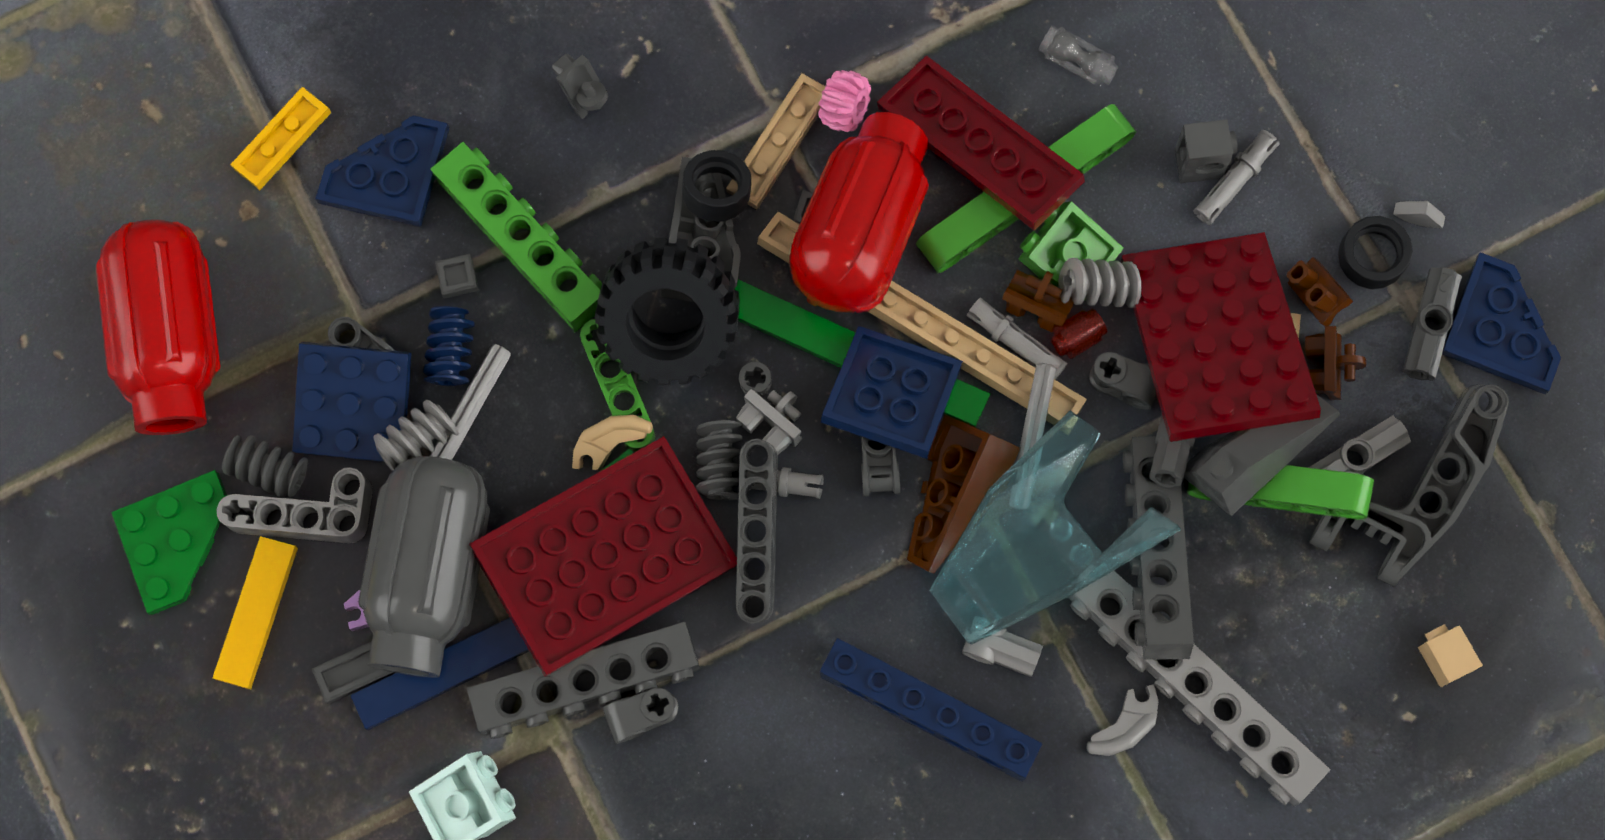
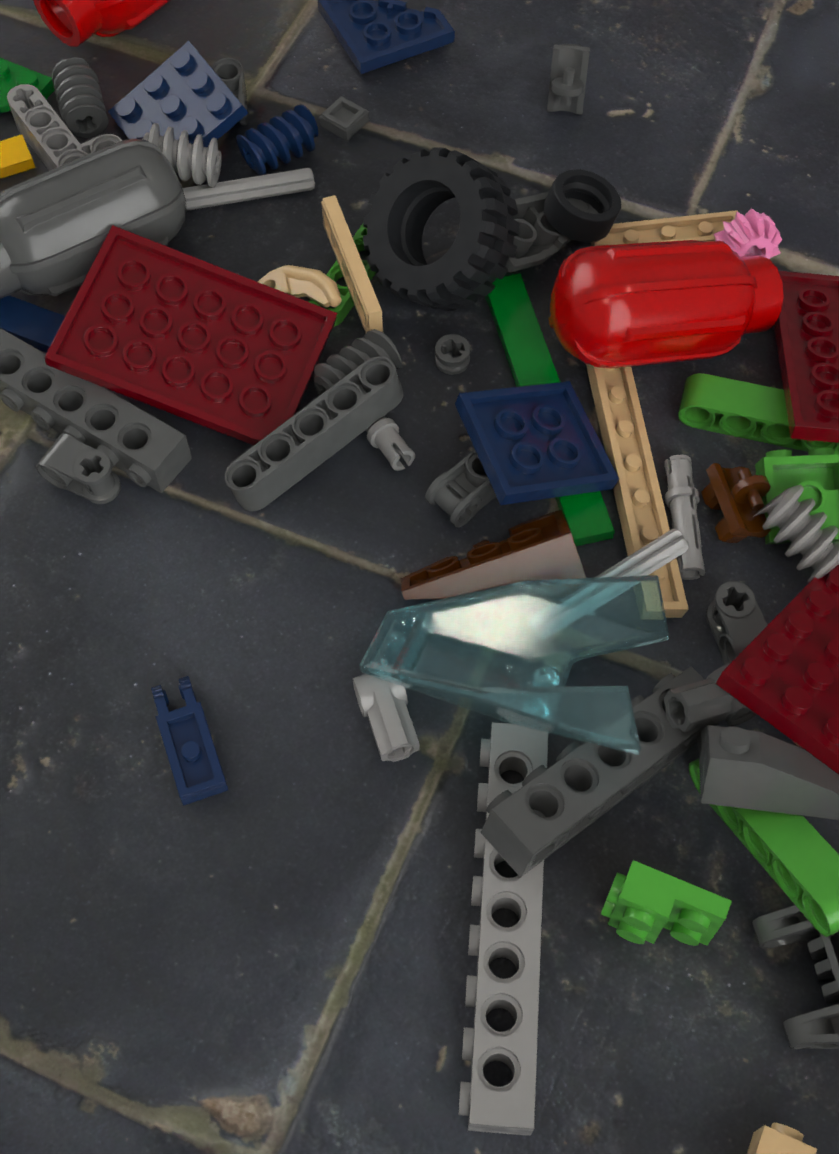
camera: 45 degrees right, 15 degrees down
bright green brick [430,142,602,332] -> none
light grey hips [736,389,802,455] -> none
dark blue brick [820,638,1043,782] -> none
clear red brick [1050,308,1108,359] -> none
light grey piece [1086,684,1159,756] -> none
none -> dark blue hinge [151,676,229,806]
none -> tan tile [321,195,383,333]
none -> bright green plate [600,860,732,946]

